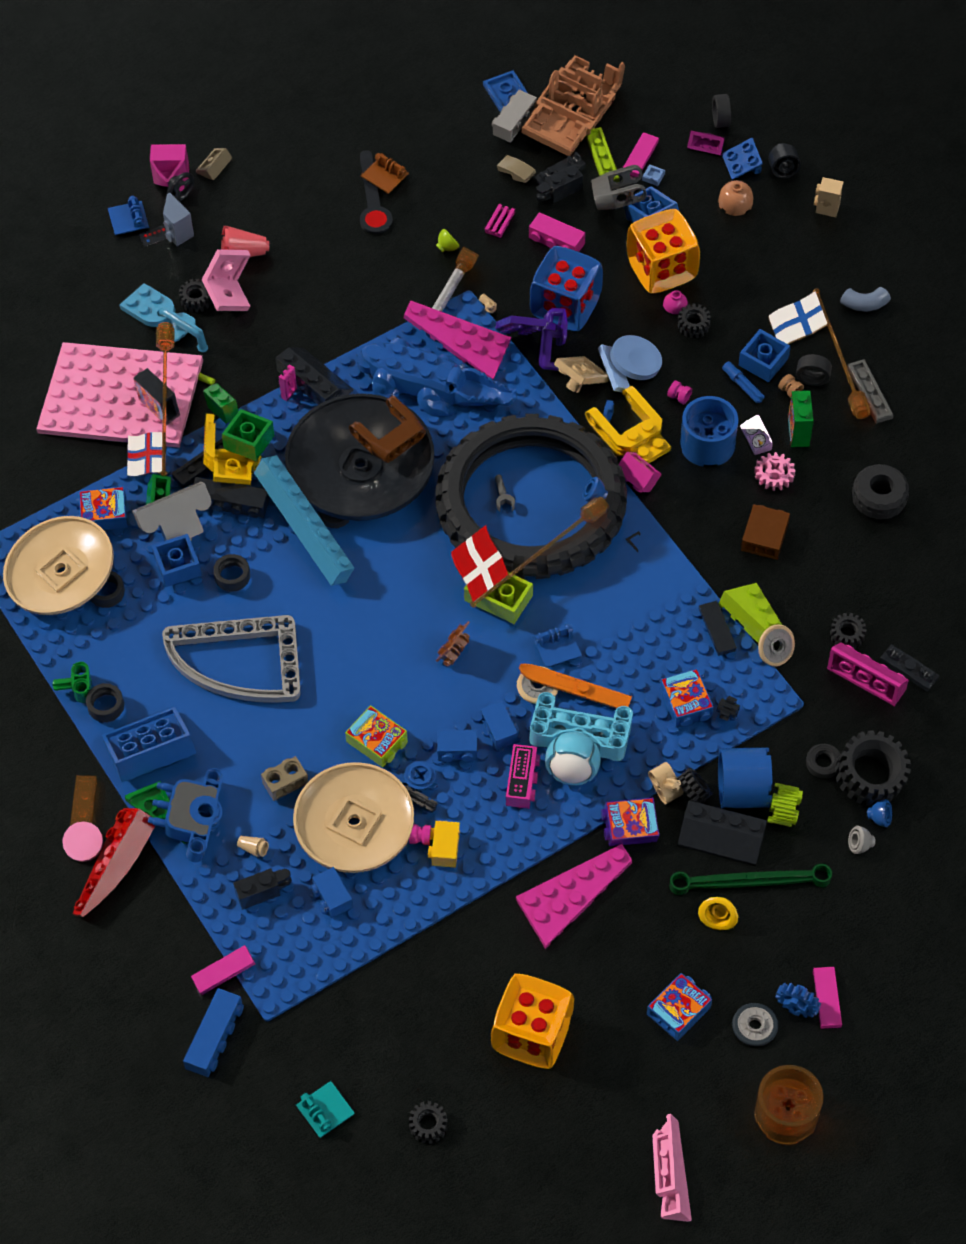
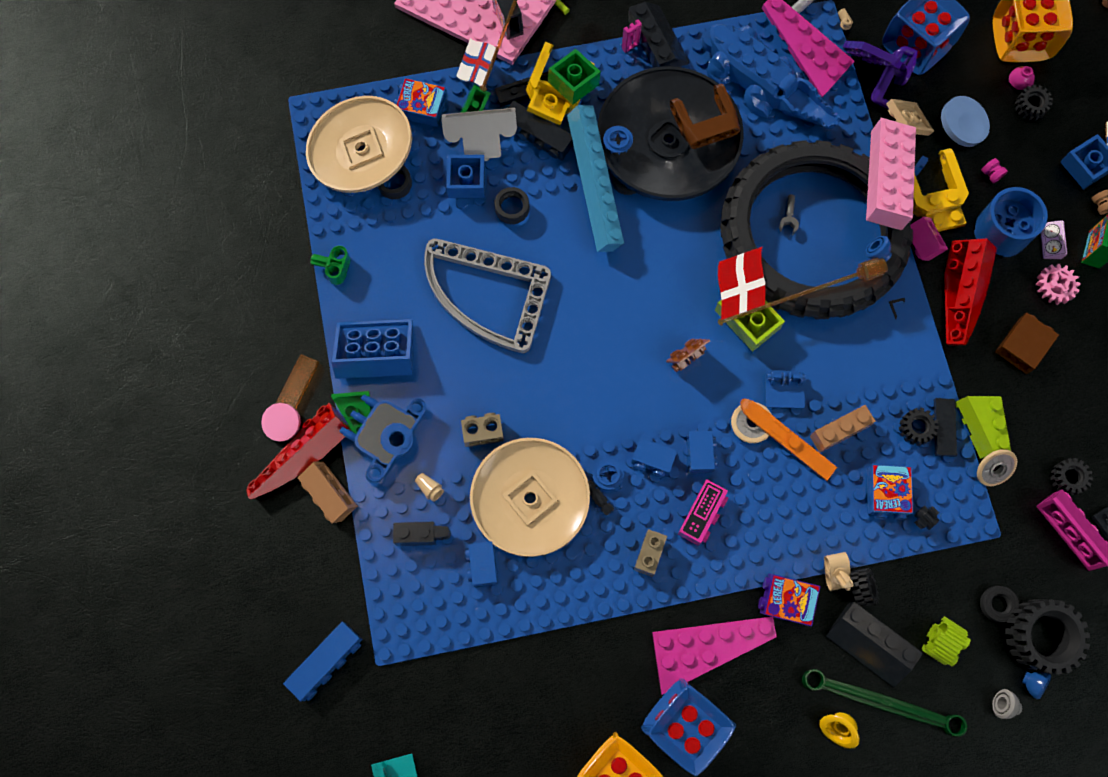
camera: 20 degrees right, 15 degrees up
black tyre [86,683,125,722] -> none
dark pink tile [191,945,255,995] -> none
green brick [203,383,239,423] -> none
brick [345,705,408,768] -> none
dark pink wheel [409,824,431,845] -> none
yellow brick [428,821,460,868] -> none
medium azure beam [529,692,633,785] -> none
light blue tile [598,344,630,392] -> none
blue brick [718,748,772,809] -> none
blue axle [722,361,764,403] -> none
none -> medium nougat brick [298,461,358,523]
none -> blue gear [603,126,633,154]
none -> dark tan brick [634,529,667,577]
none -> blue piece [641,678,736,777]
none -> medium nougat brick [810,405,876,453]
none -> bright pink brick [866,118,916,230]
none -> black tyre [899,408,939,446]
none -> red wedge [944,239,997,345]

